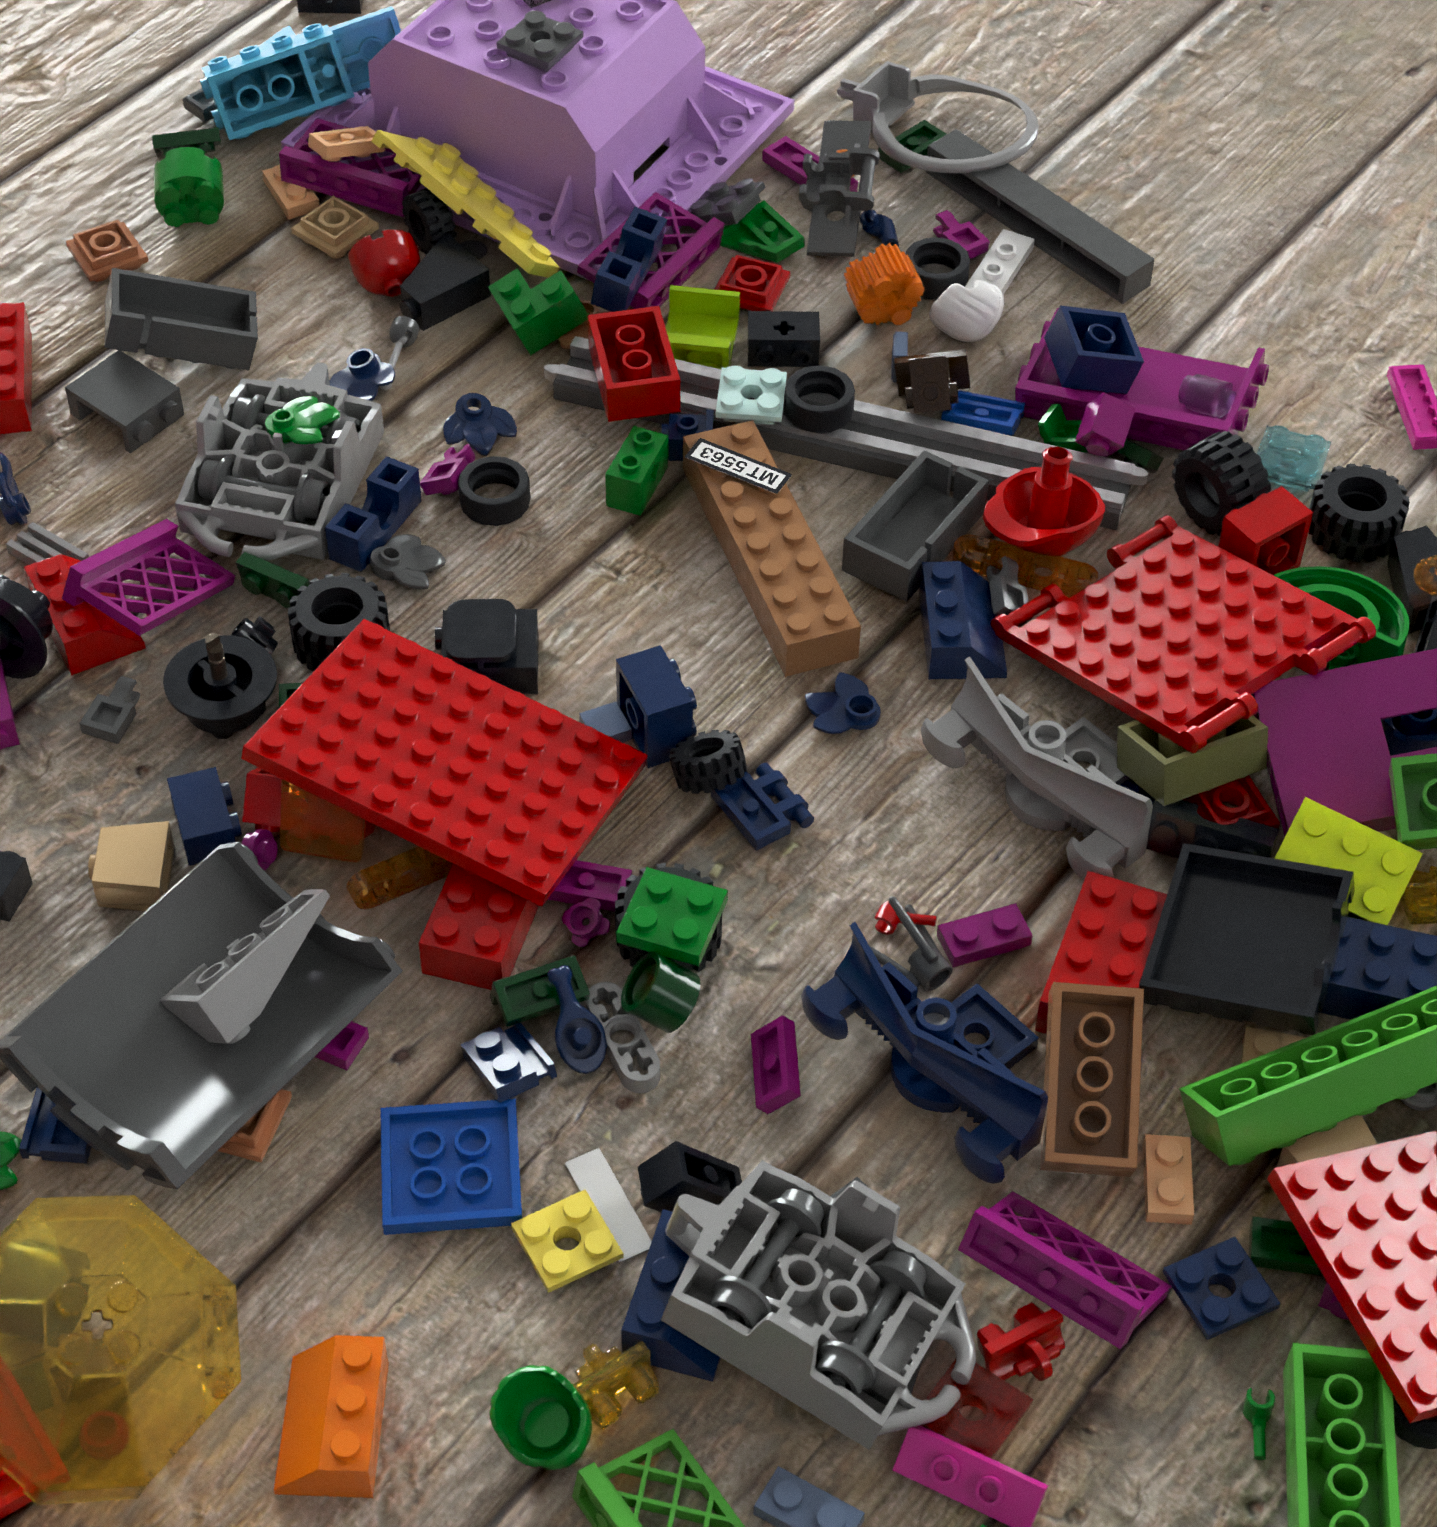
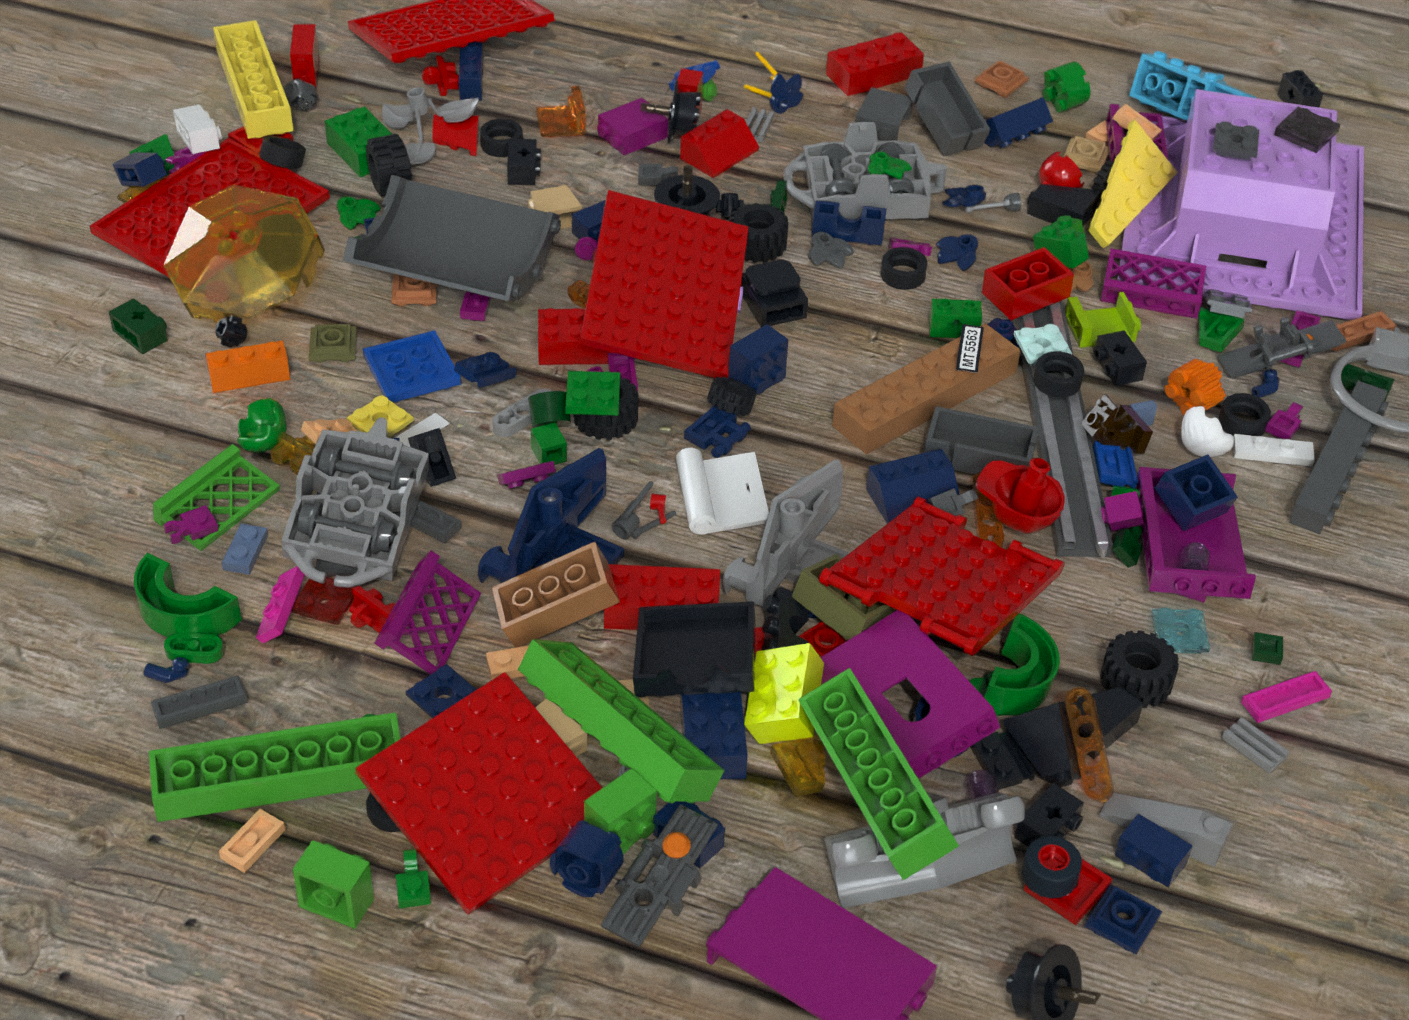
camera: 70 degrees right, 5 degrees down
magenta fence [62,519,236,636] -> none
dark green plate [151,127,221,157] -> none
light grey wedge [160,889,330,1044] -> none
dark green panel [490,955,590,1027] -> none
dark blue piece [548,965,607,1074] -> none
dark blue arch [591,206,667,312] -> none
red piece [714,255,791,311] -> none
dark blue plate [805,672,881,734] -> none
magenta plate [937,903,1033,968] -> none
black tyre [1172,431,1271,536] -> none
red brick [1218,486,1313,575] -> none
none -> black gear [215,315,248,347]
none -> light nougat plate [301,418,357,444]
none -> olive piece [309,324,357,363]
none -> green brick [531,422,567,465]
none -> white door [676,448,769,535]
none -> dark blue slope [984,97,1053,148]
none -> dark green plate [1252,632,1283,665]
none -> nougat plate [1332,311,1397,352]

